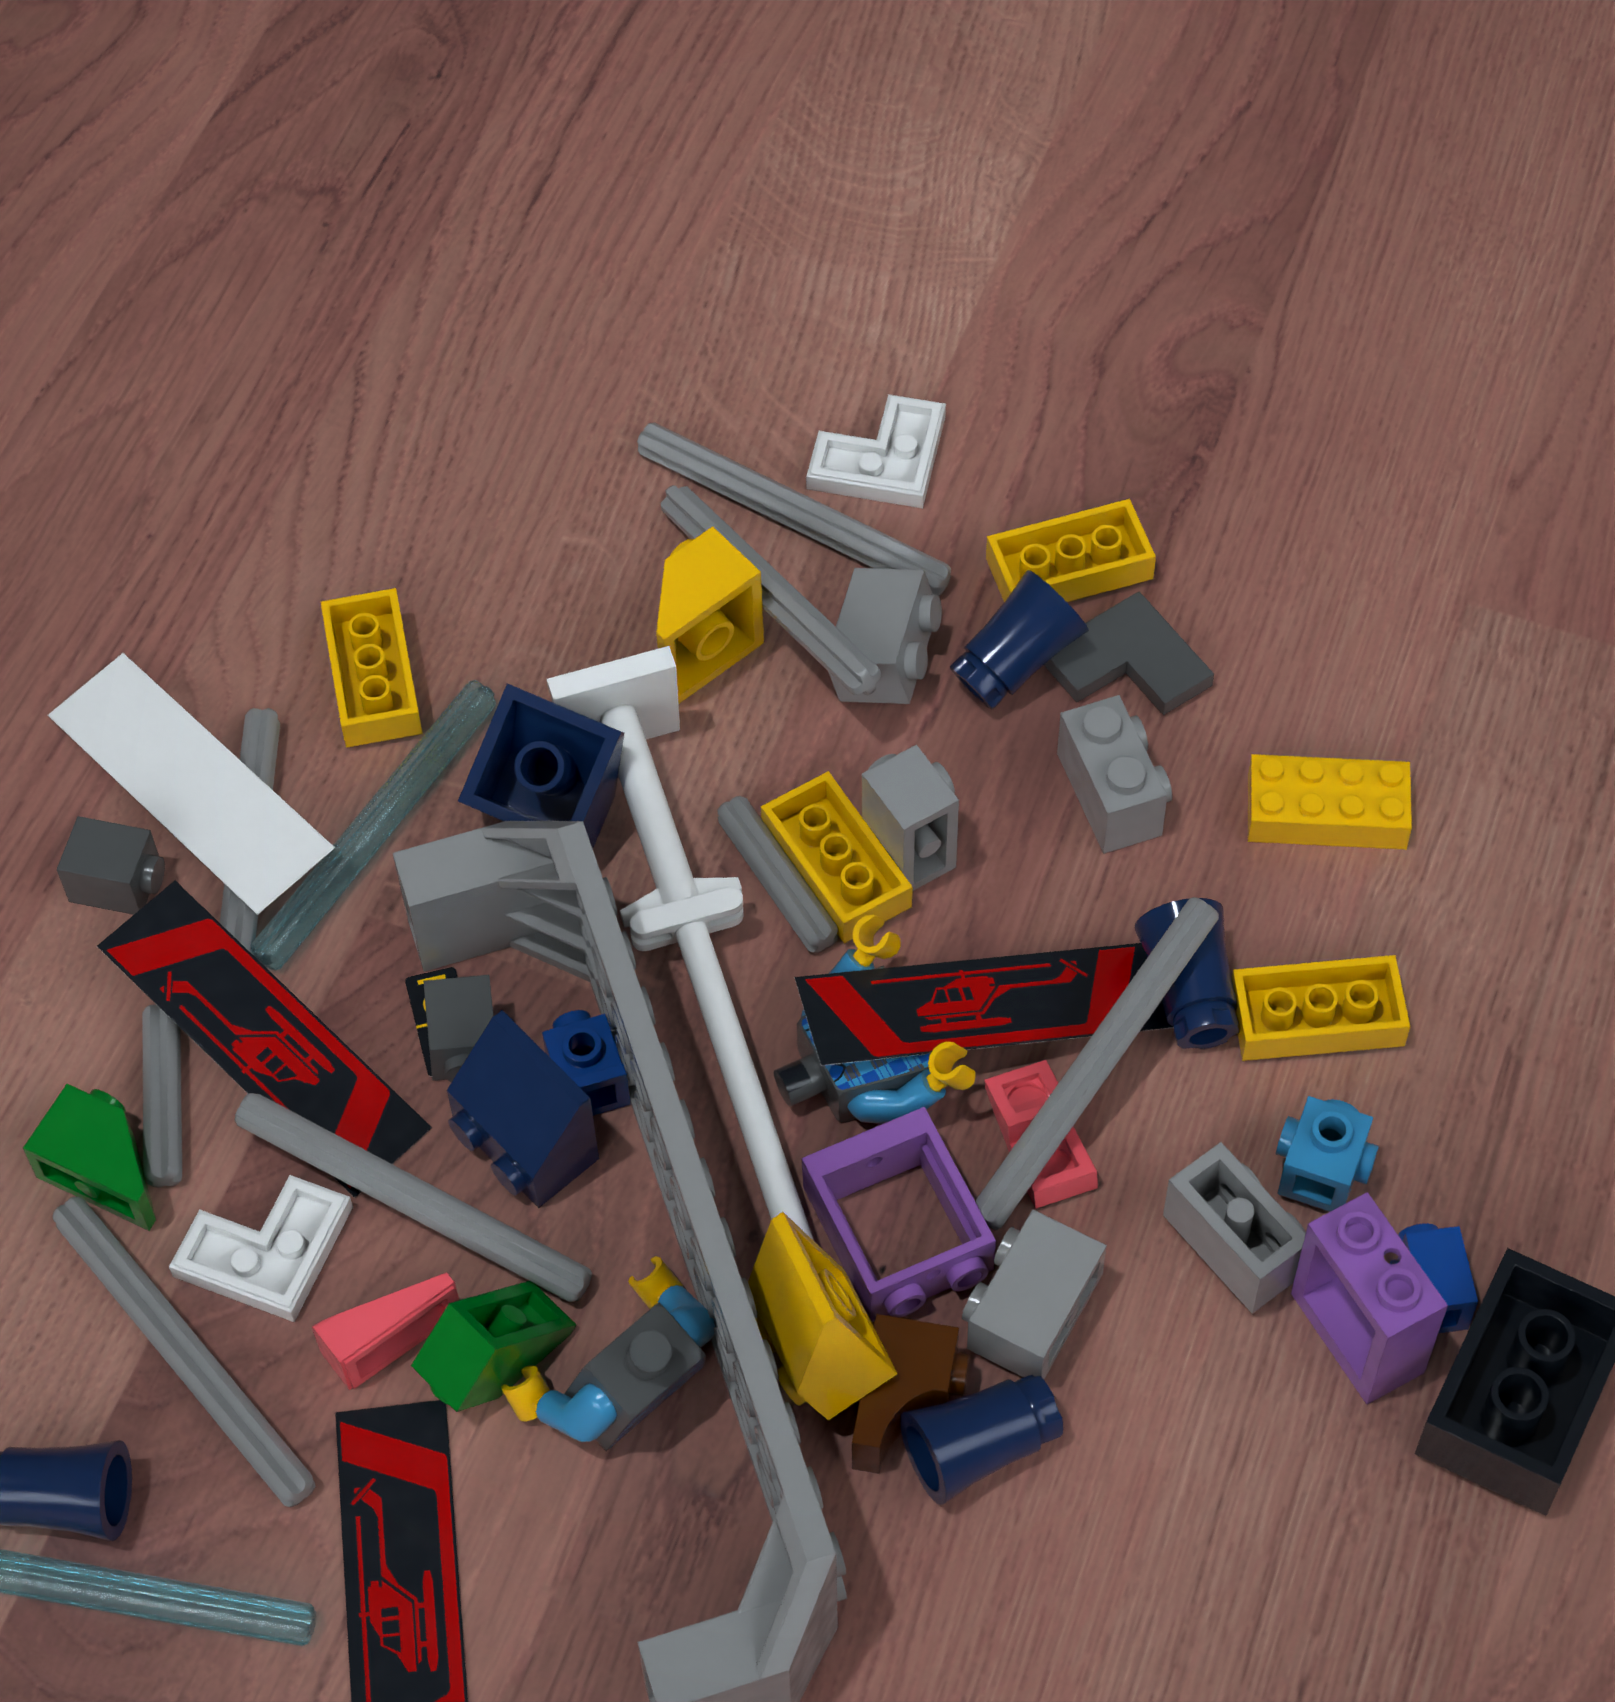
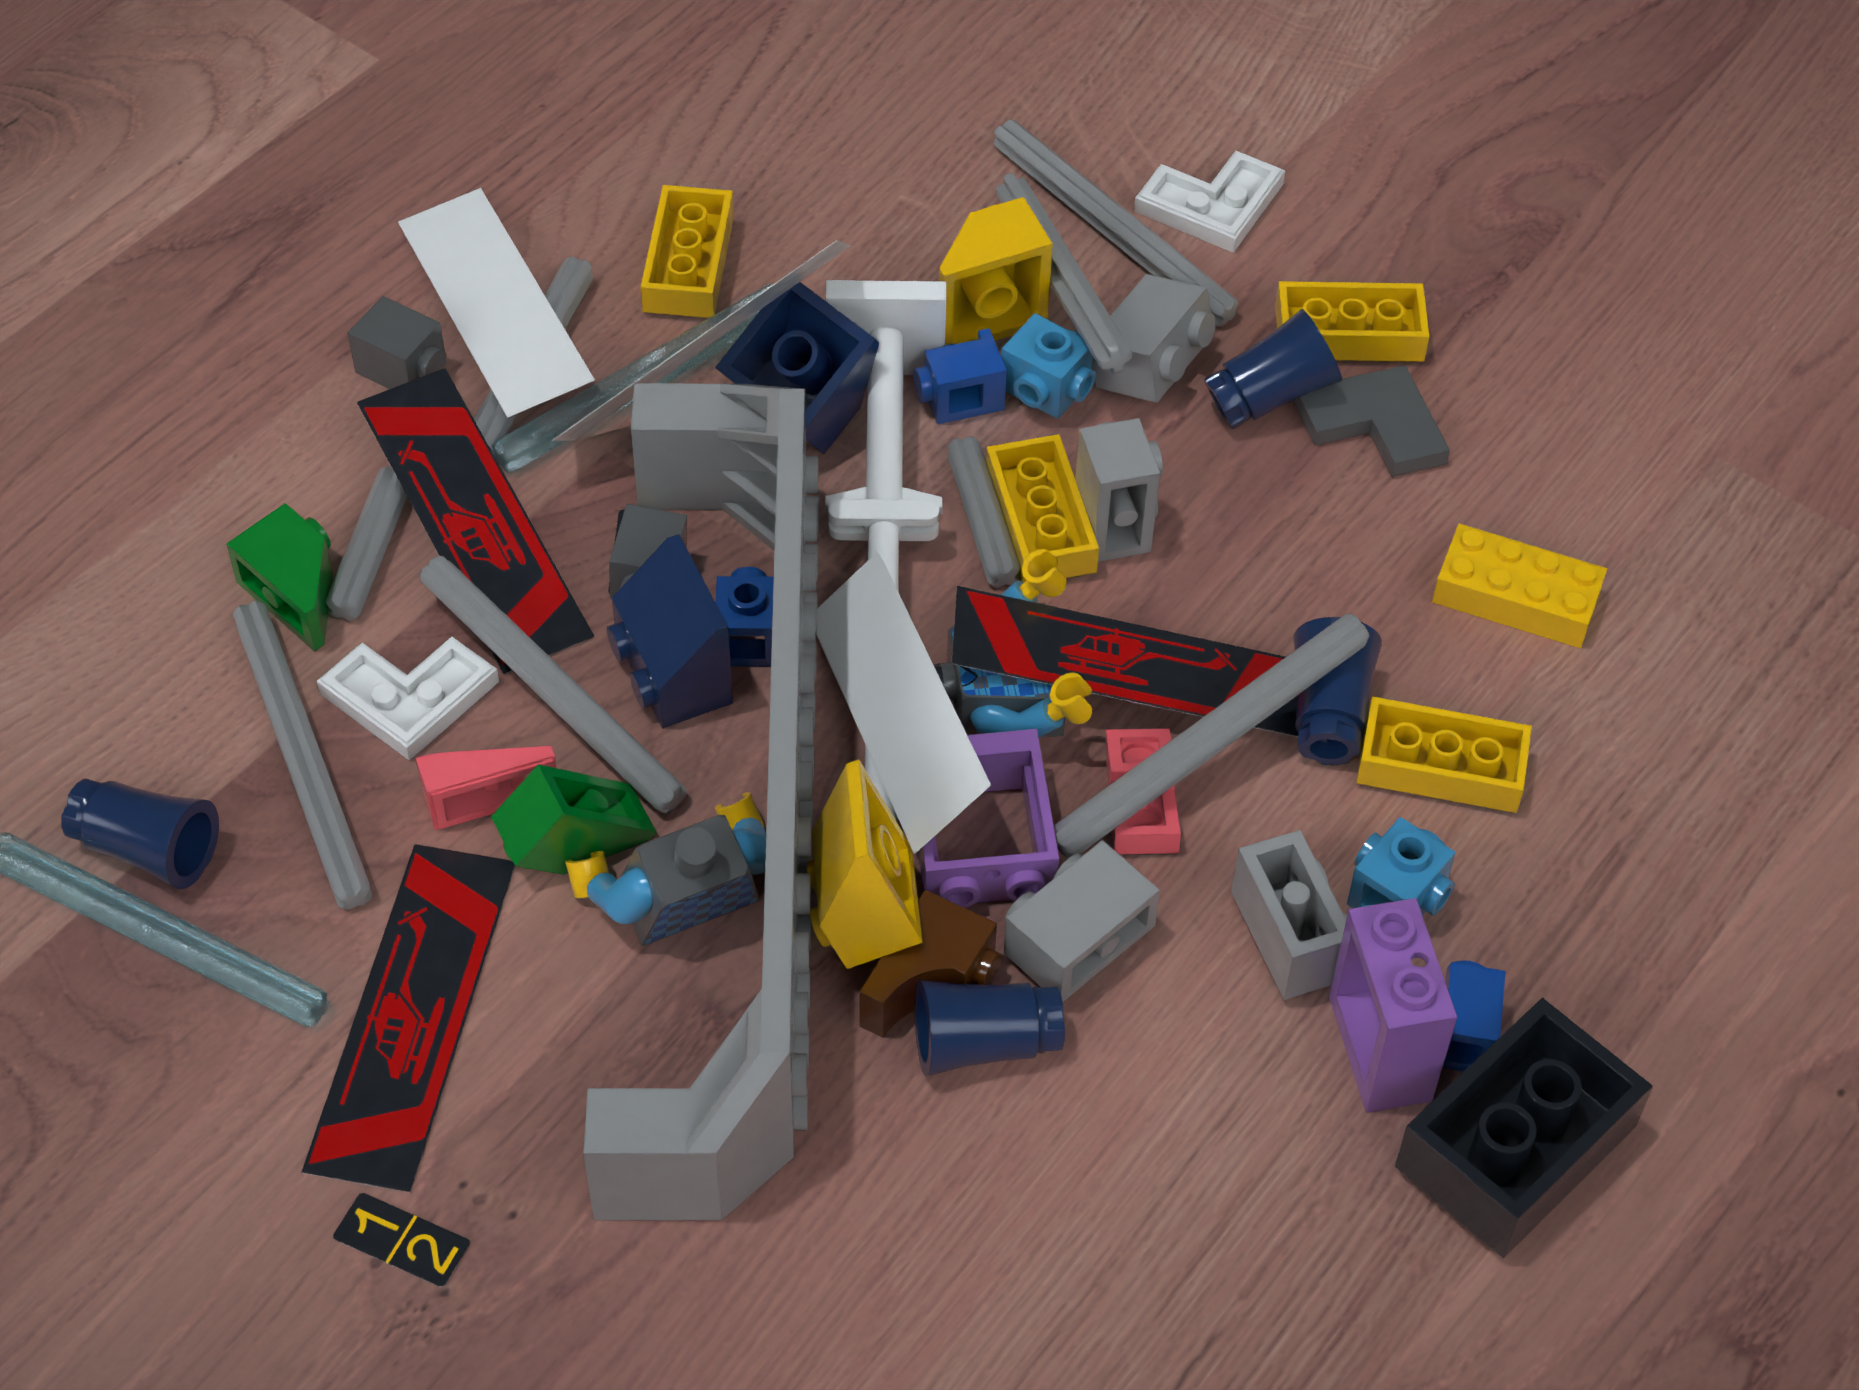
camera: 15 degrees right, 5 degrees down
light grey brick [1057,695,1172,854] -> none
none -> white sticker [552,240,850,441]
none -> white sticker [815,551,991,854]
none -> blue brick [913,328,1007,424]
none -> dark azure brick [1001,313,1096,419]

